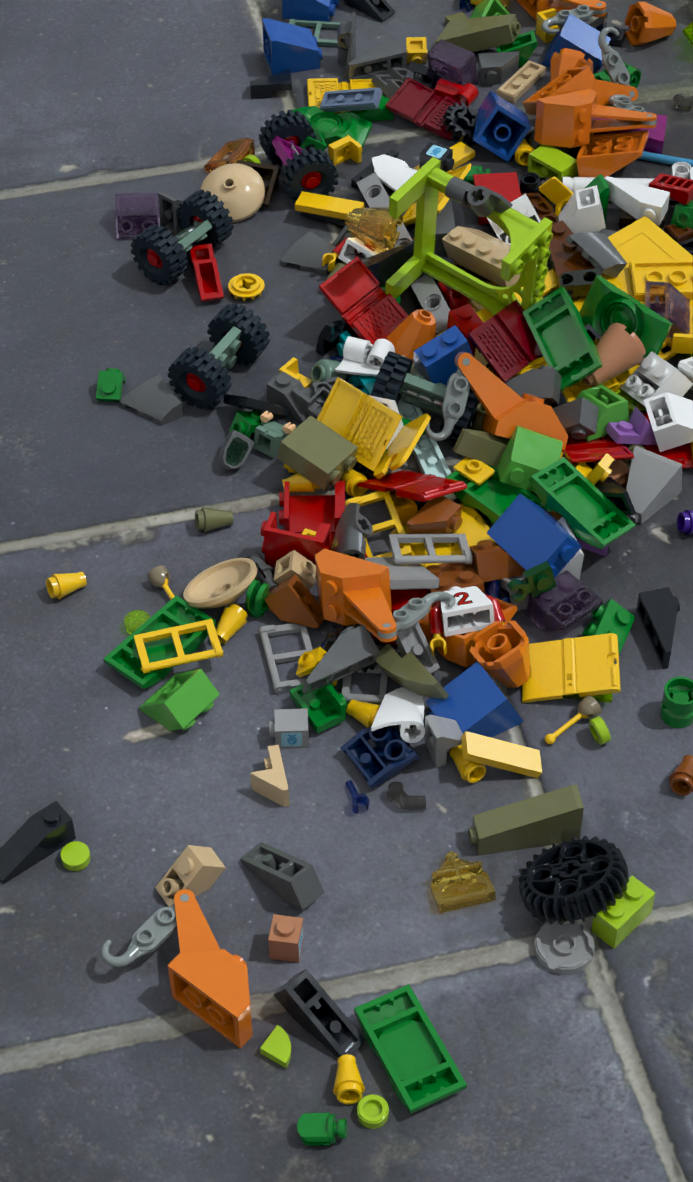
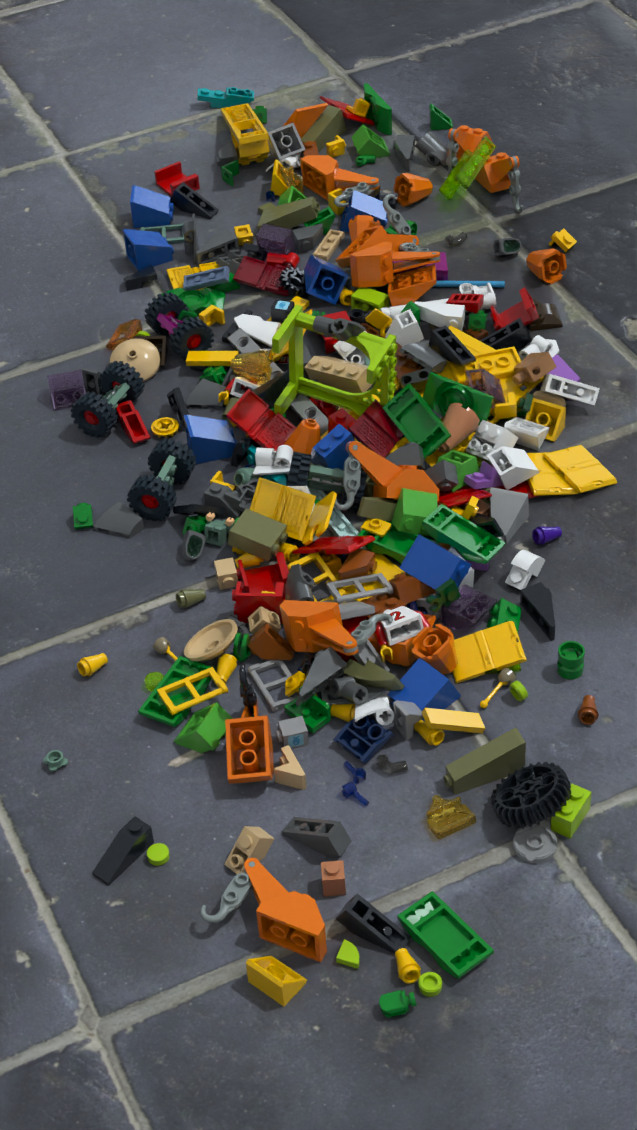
camera: 10 degrees left, 5 degrees down
none -> black tile [167,387,189,424]
none -> blue slope [184,415,237,464]
none -> green bracket [199,366,227,385]
none -> tan brick [214,557,238,590]
none -> orange slope [225,663,274,784]
none -> yellow slope [246,956,307,1006]
none -> dark grey panel [324,676,385,704]
none -> clear blue hand [342,782,369,806]
none -> black slope [428,325,476,367]
none -> white brick [505,550,545,590]

